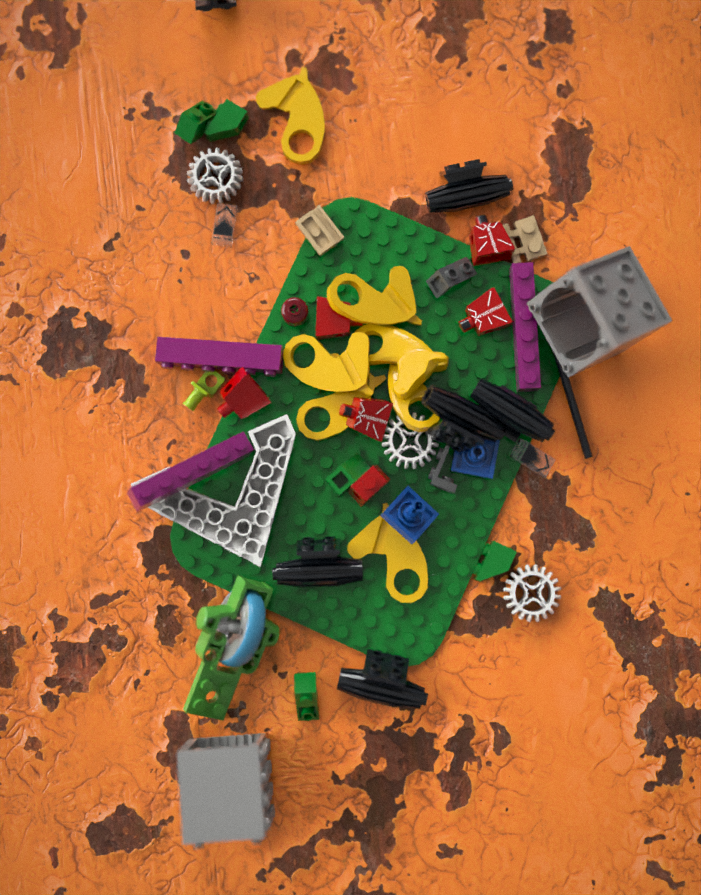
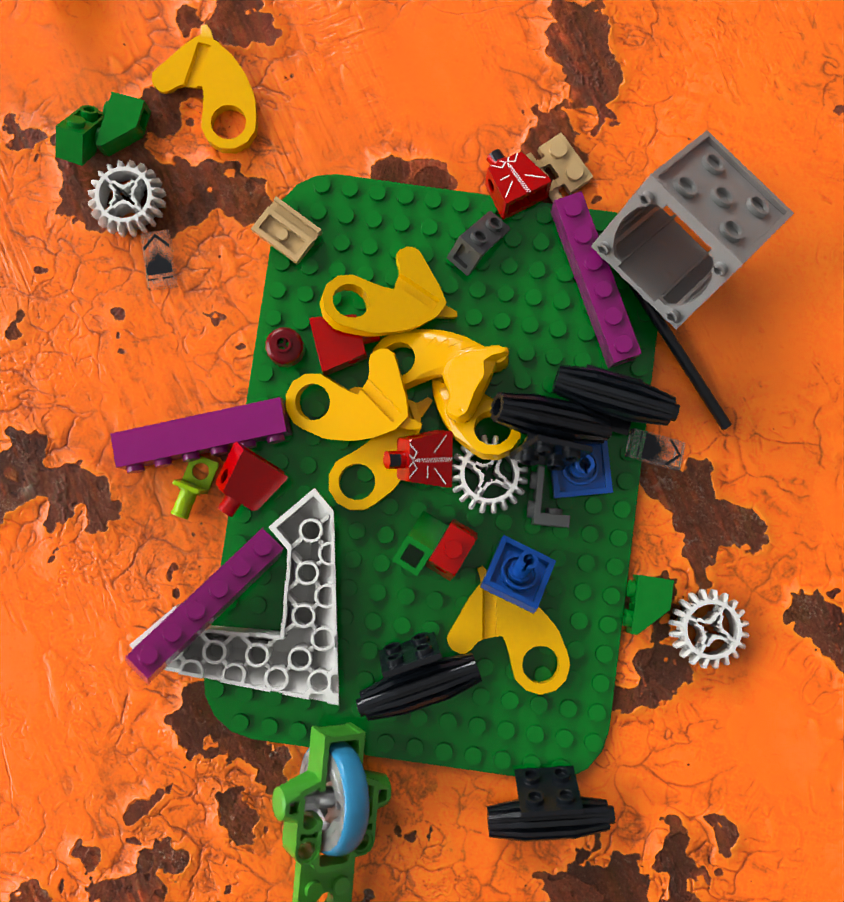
camera: 25 degrees left, 0 degrees up
green slope [294,672,319,721] -> none
black plate [425,159,513,213] -> none
red torso [458,287,513,336] -> none

